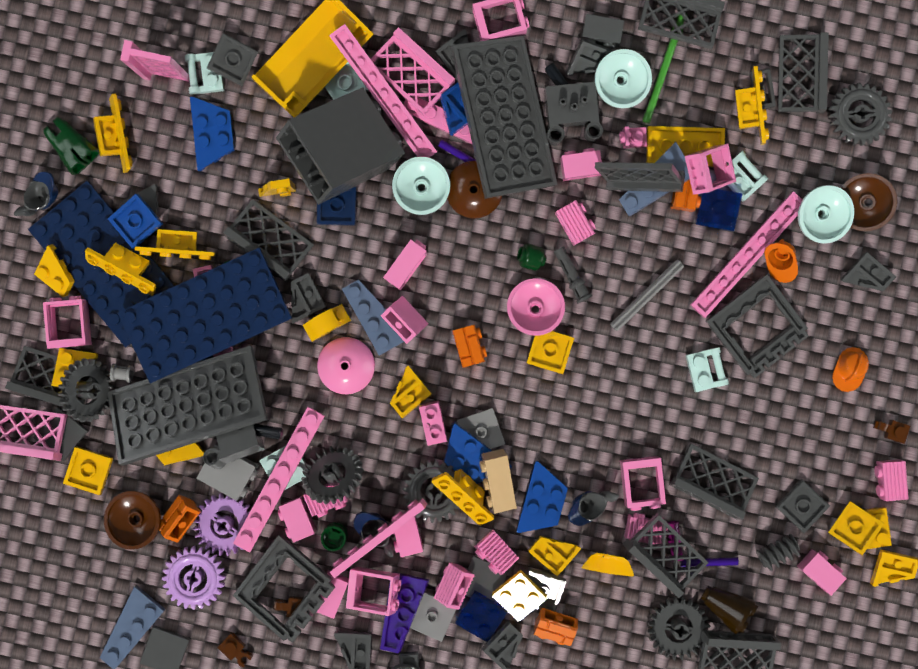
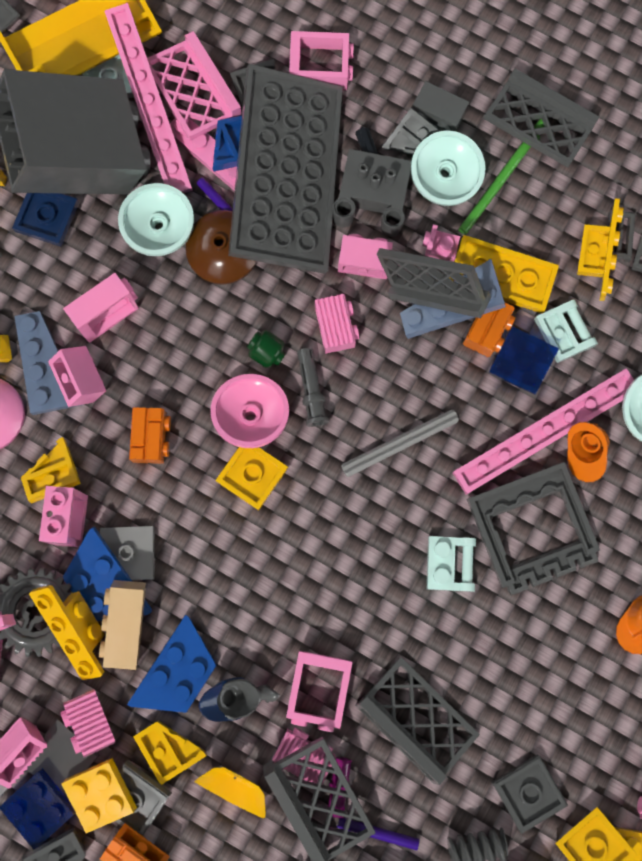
camera: 20 degrees right, 10 degrees down
bright pink window [685,144,736,195] -> none

